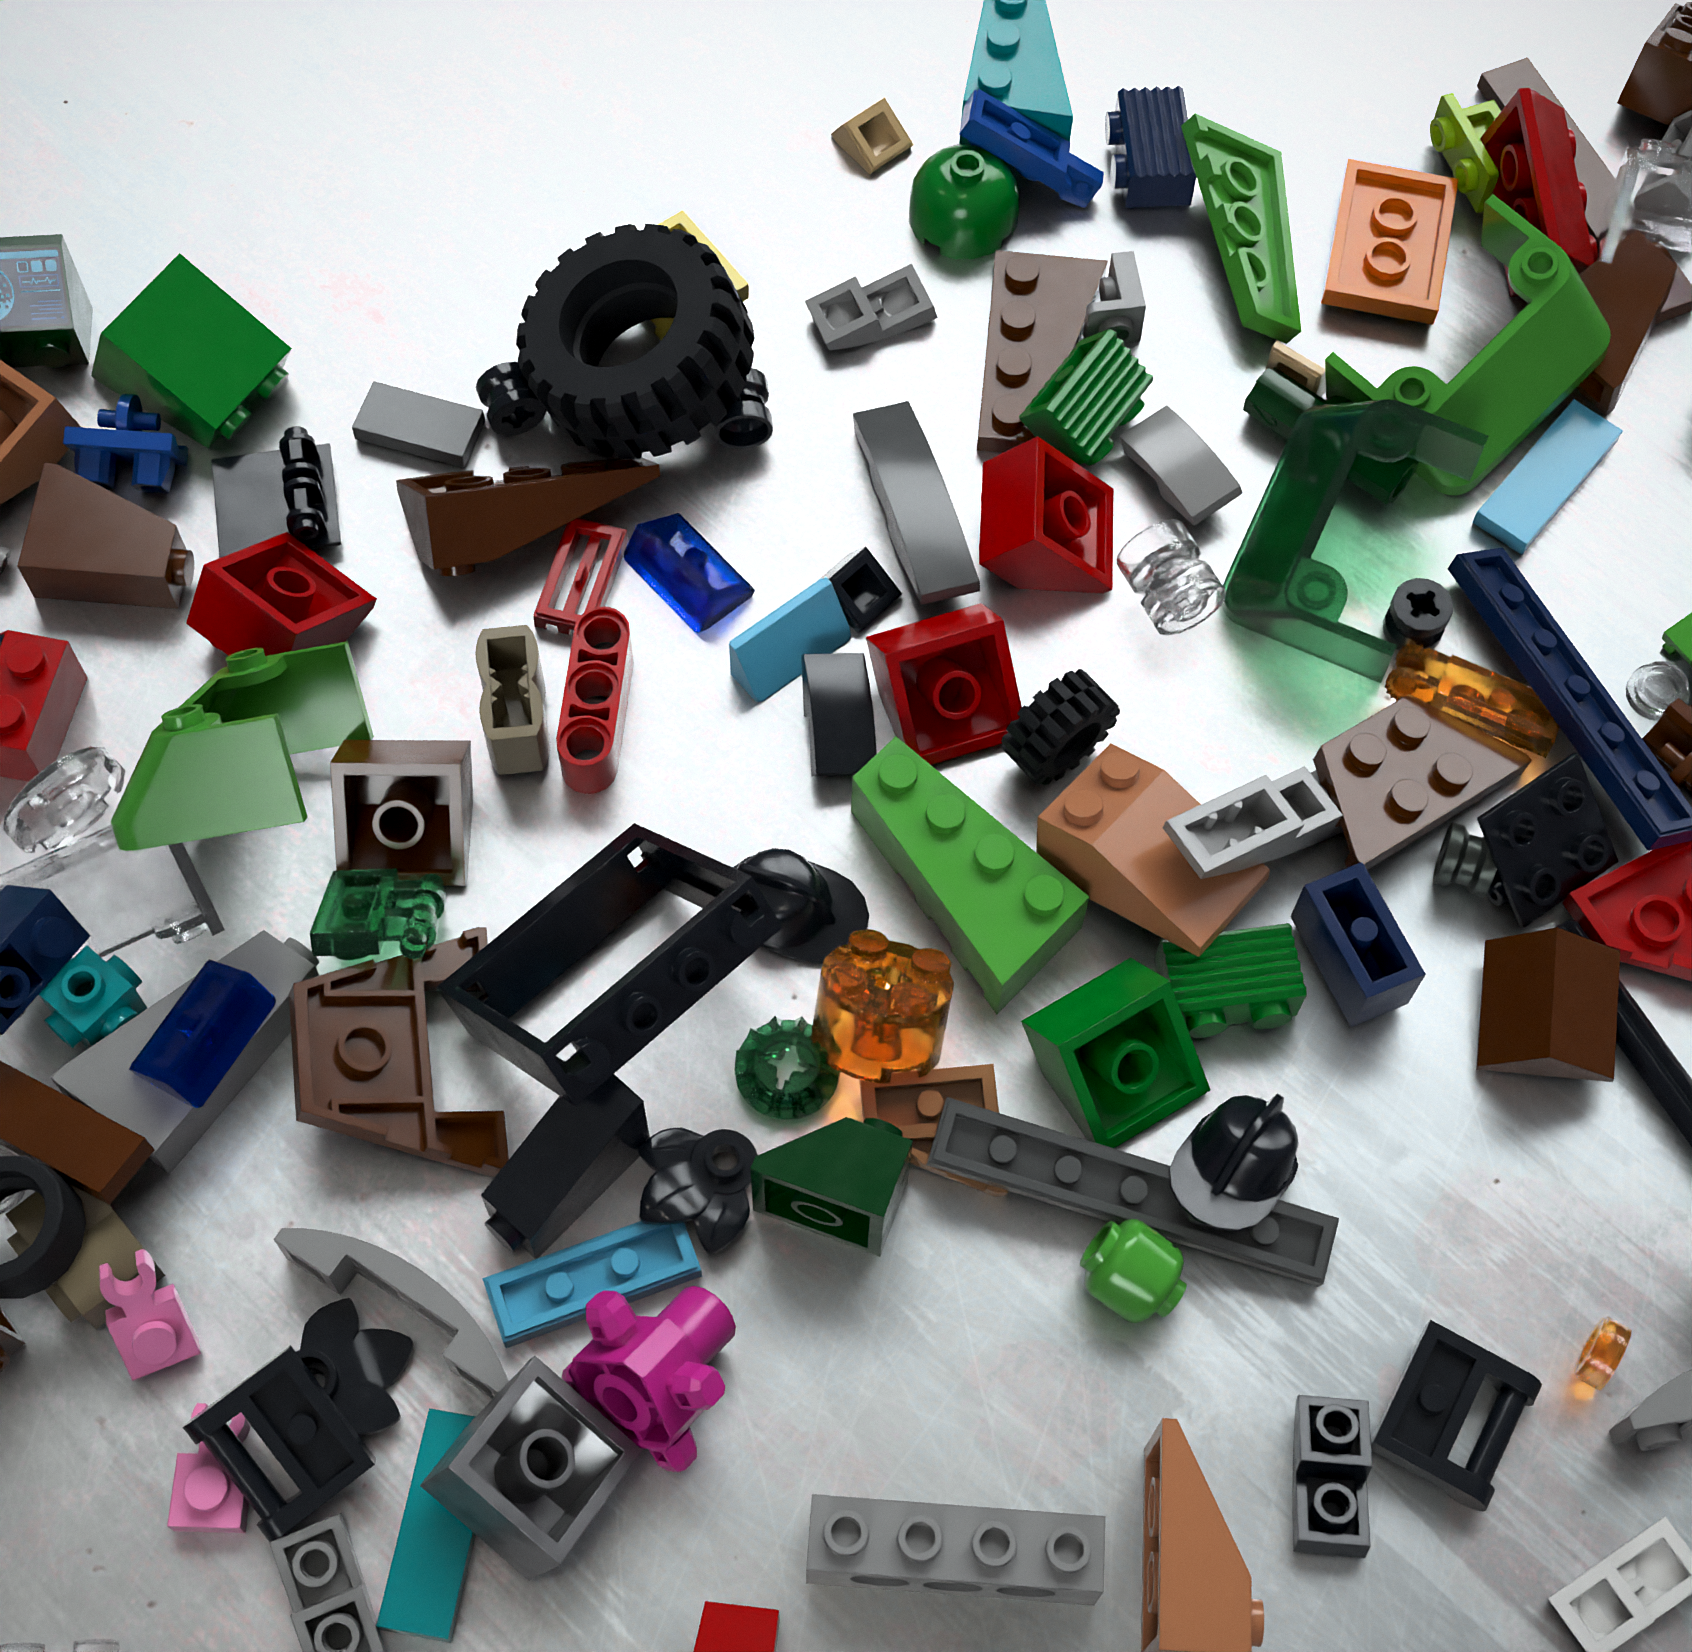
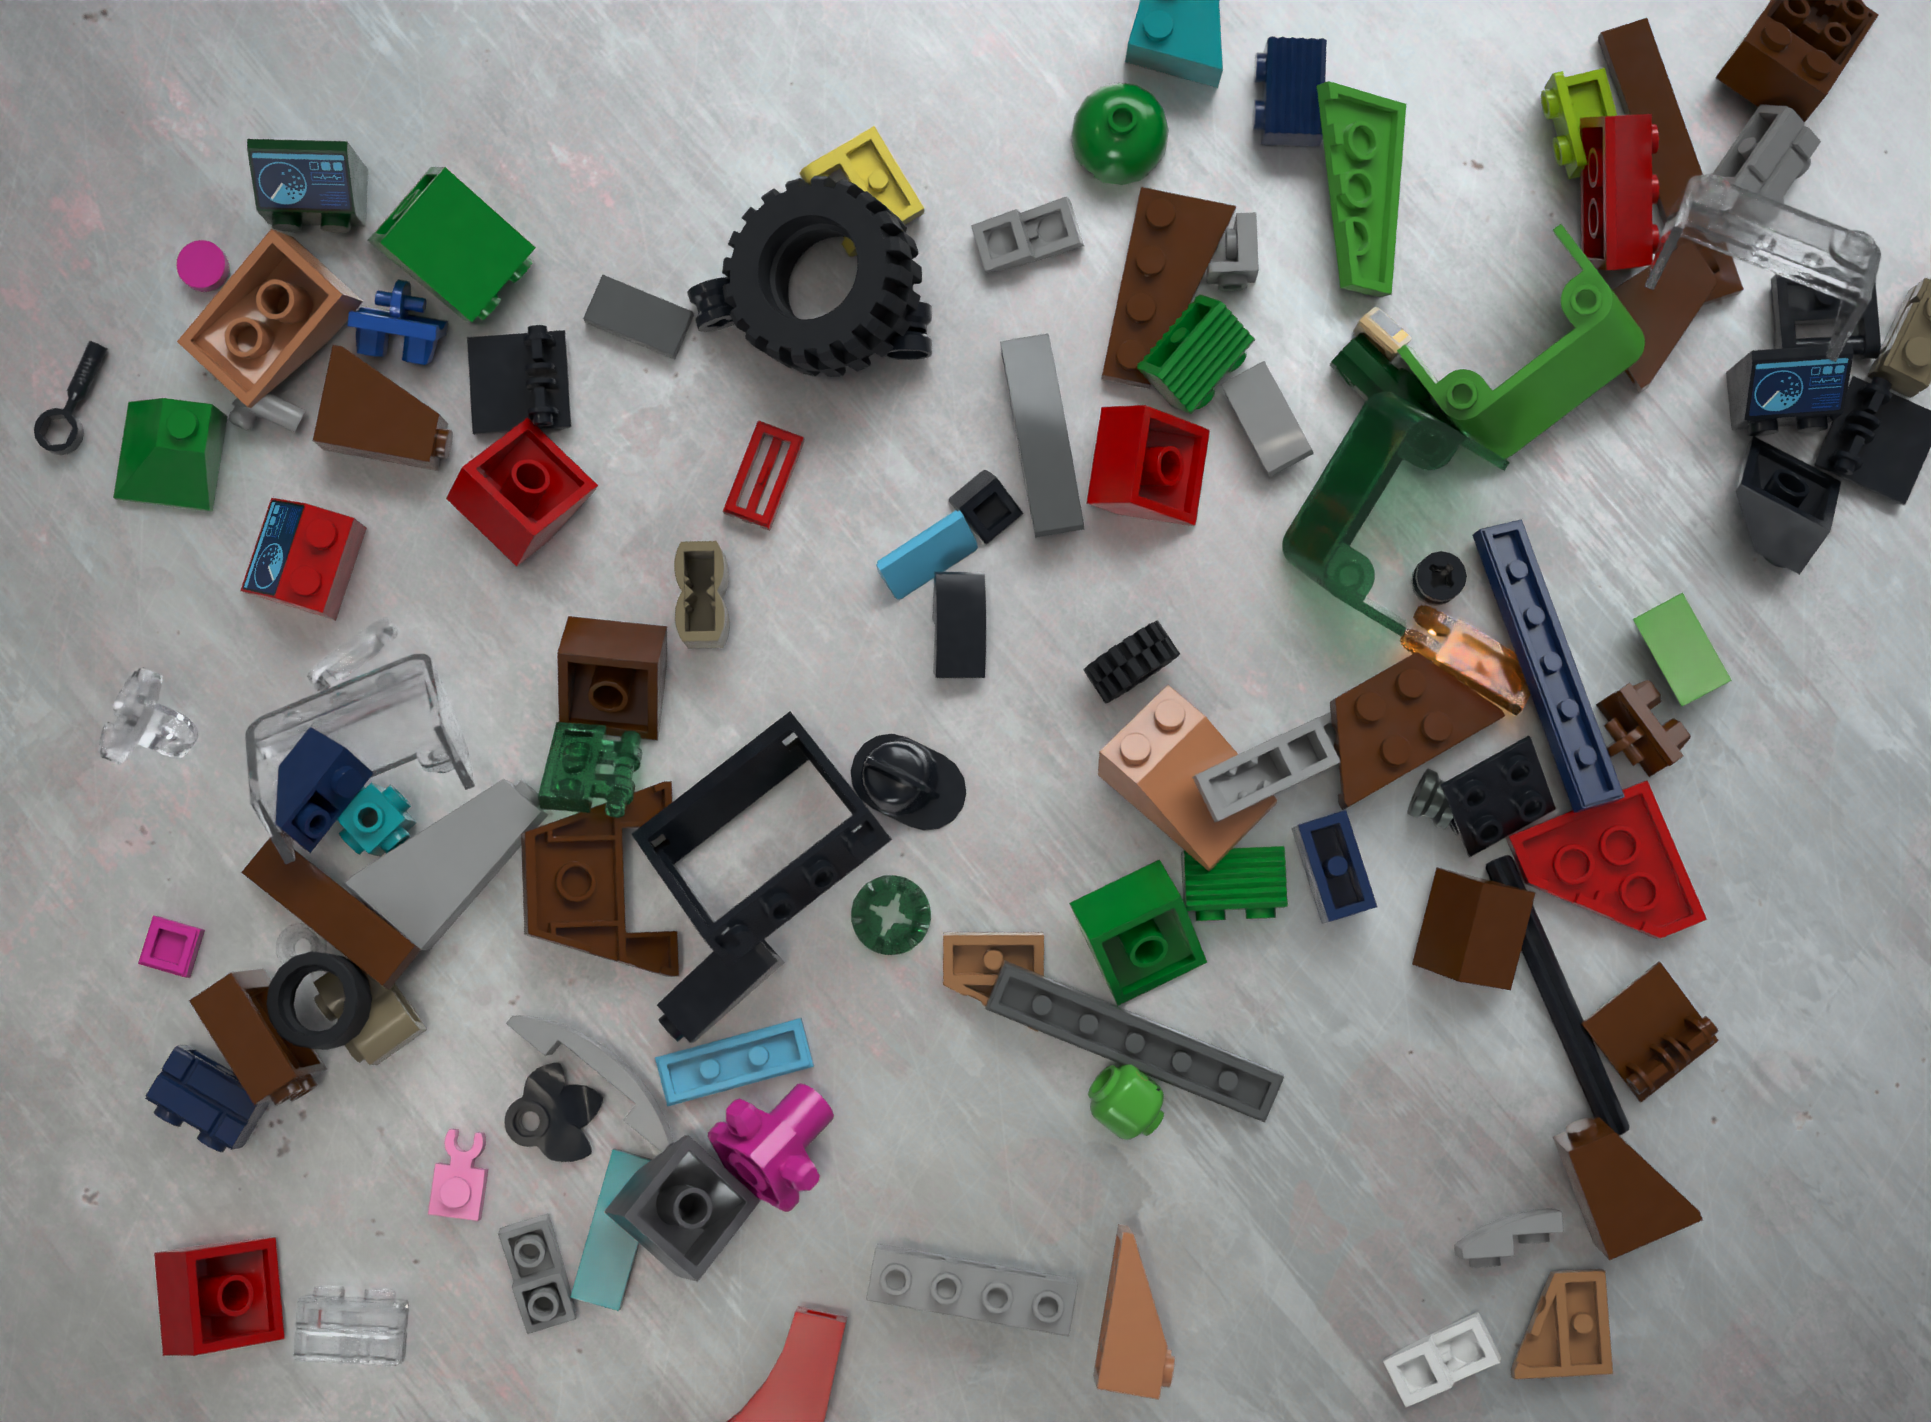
camera: 10 degrees right, 20 degrees up
bright pink plate [99,1249,201,1381] -> none
bright green windscreen [110,641,374,851] -> none
clear blue slope [129,959,276,1108] -> none
black plate [183,1345,376,1542] -> none
reddish brown wedge [396,458,660,576] -> none
red beam [556,606,634,794] -> none
clear blue slope [624,513,755,633] -> none
black plate [638,1127,758,1255] -> none
dark green slope [750,1117,913,1257] -> none
clear orange brick [811,929,954,1084] -> none
tan slope [831,97,914,174] -> none
bright green wedge [851,736,1089,1015] -> none
red slope [866,603,1022,765] -> none
blue hinge [959,89,1104,208] -> none
clear wheel [1116,519,1227,636] -> none
black piece [1169,1093,1299,1231] -> none
black slope [1292,1395,1372,1558] -> none
orange plate [1321,158,1459,325] -> none
black plate [1371,1320,1542,1512] -> none
medium azure tile [1472,399,1623,555] -> none
clear orange tile [1574,1316,1632,1391] -> none
clear plate [1626,661,1690,721] -> none

